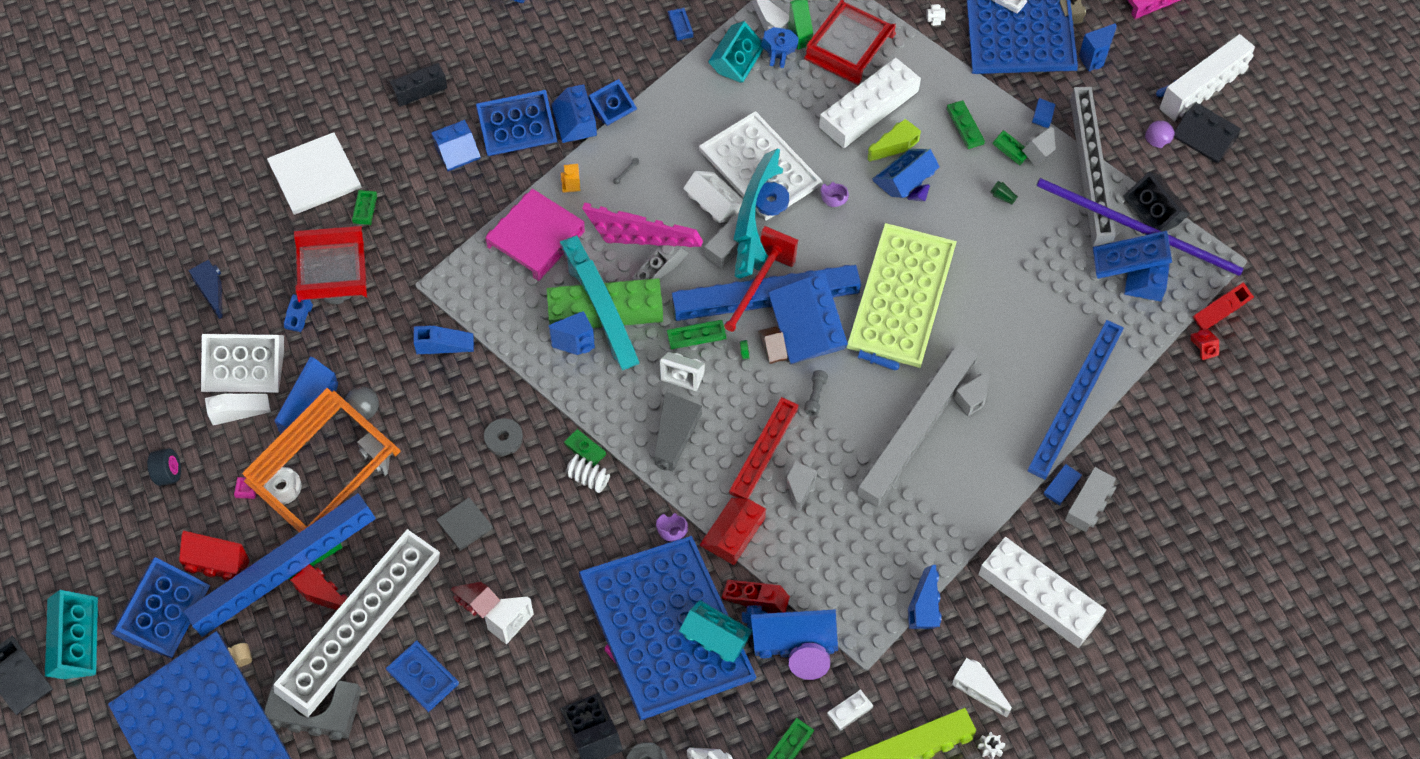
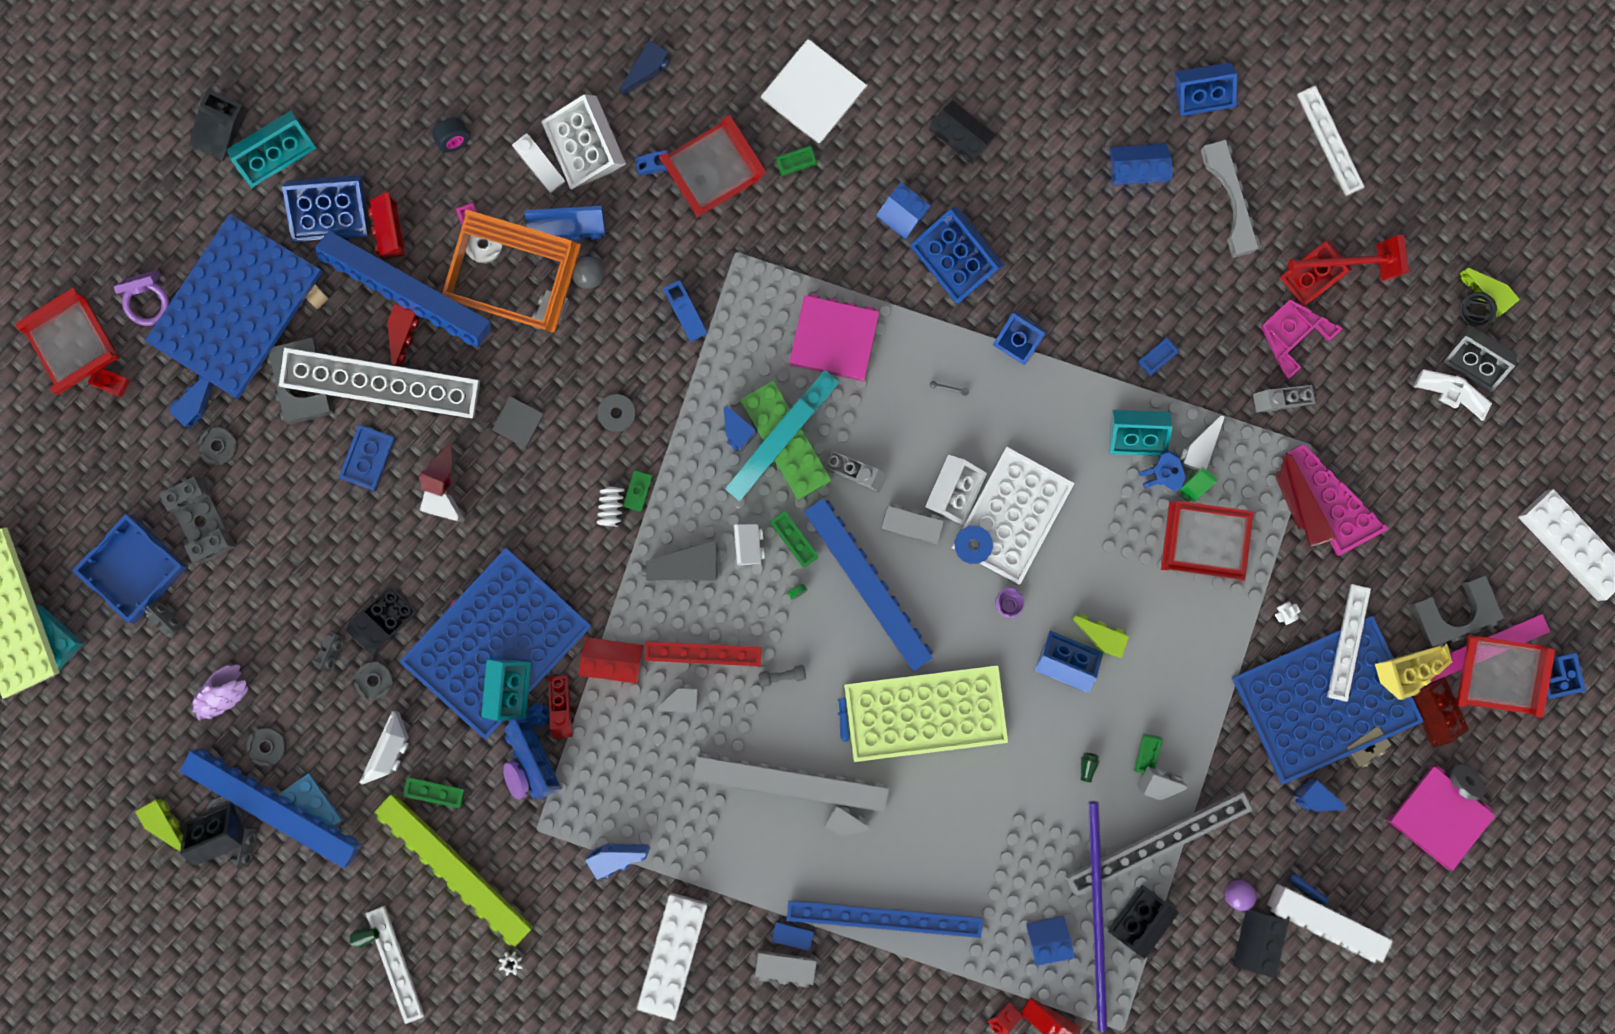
camera: 65 degrees right, 25 degrees up
blue slope [551,84,597,143] -> none
light orange brick [561,164,581,193] -> none
dark pink wing [582,203,703,247] -> none
medium lavender hair [656,513,688,542] -> none
red tile [724,226,798,332] -> none
teal slope [733,148,783,279] -> none
slope [758,326,788,364] -> none
blue slope [768,273,848,364] -> none
white brick [819,58,921,148] -> none
white plate [827,689,873,732] -> none
dark purple slope [907,184,930,201] -> none
green plate [946,100,985,149] -> none
white slope [952,658,1012,718] -> none
blue tile [1032,98,1055,128] -> none
blue tile [1093,231,1173,279] -> none

